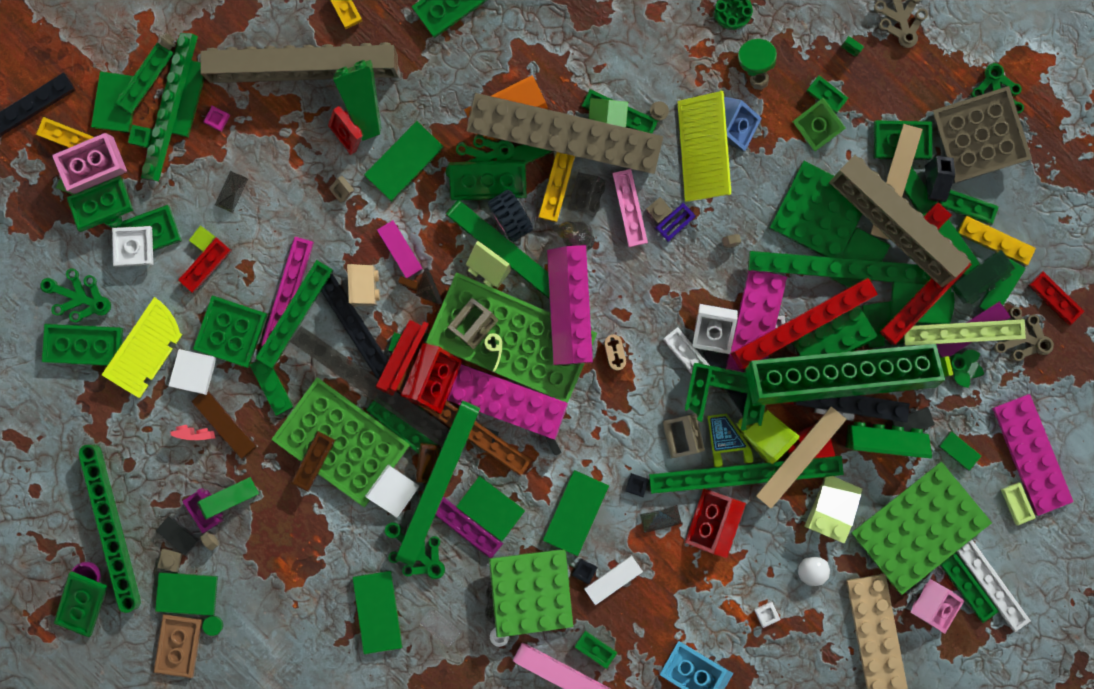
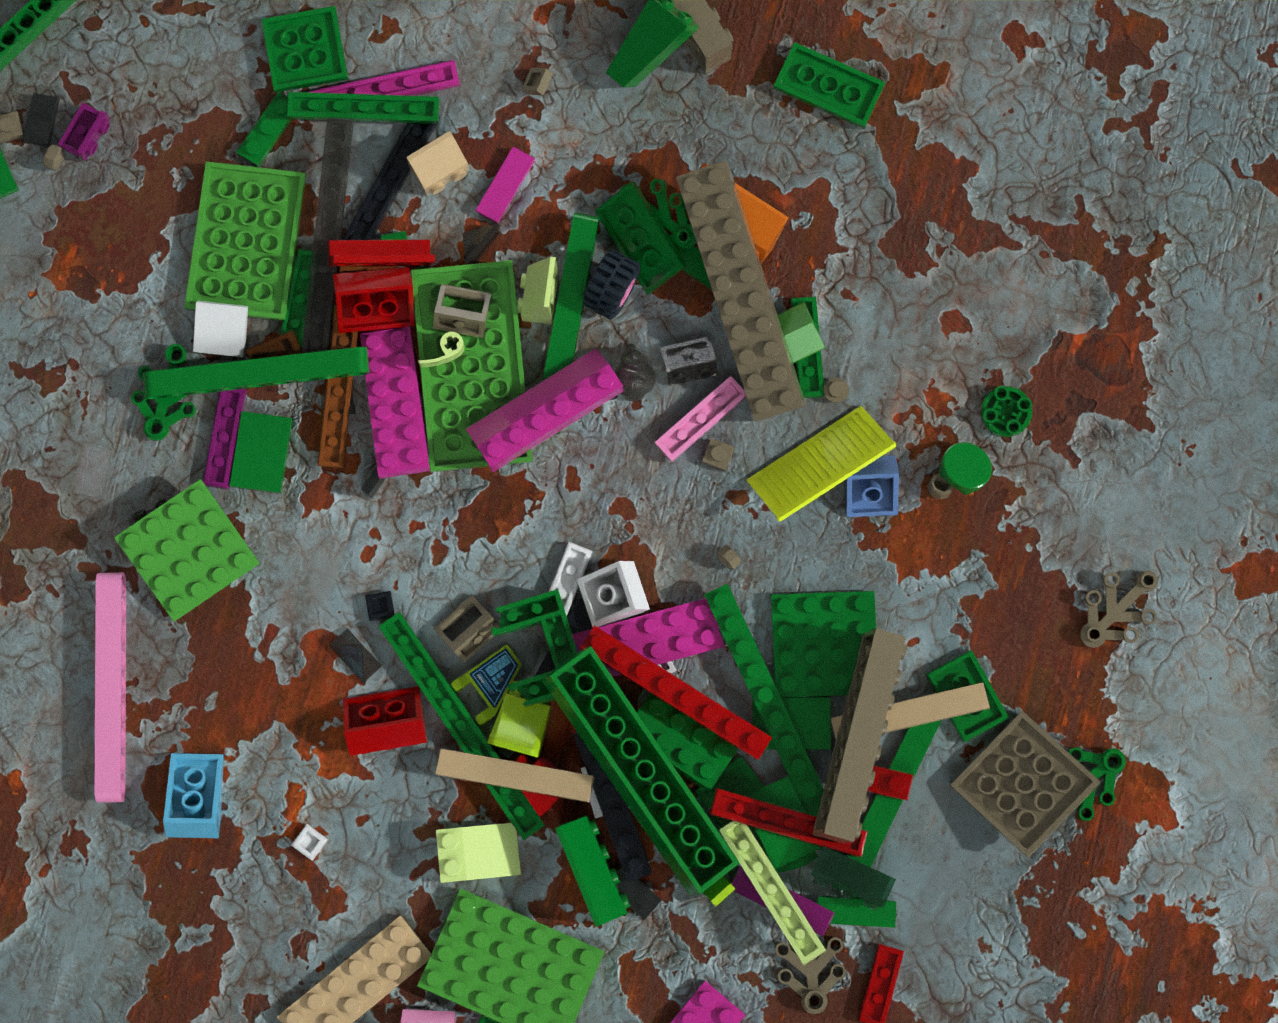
camera: 65 degrees right, 5 degrees down
white tile [169,349,217,395] -> none
coral slope [170,425,216,440] -> none
reddish brown tile [191,390,257,459] -> none
green tile [197,477,259,520] -> none
reddish brown tile [291,431,336,492] -> none
red plate [328,106,363,155] -> none
green tile [353,570,403,654] -> none
green tile [364,121,444,202] -> none
reddish brown tile [398,276,420,291] -> none
white tile [490,627,509,647] -> none
yellow plate [539,152,575,223] -> none
green tile [543,470,609,556] -> none
black tile [572,558,598,584] -> none
green plate [574,630,617,669] -> none
white tile [584,555,643,605] -> none
tan beam [604,335,626,371] -> none
dark purple tile [655,203,696,242] -> none
bright green slope [792,98,846,151] -> none
white hair [798,557,830,586] -> none
green plate [806,75,849,114] -> none
green tile [841,36,864,57] -> none
black slope [925,156,955,202] -> none
green tile [938,431,981,471] -> none
green tile [939,190,999,225] -> none
green plate [949,350,984,388] -> none
yellow plate [958,216,1036,266] -> none

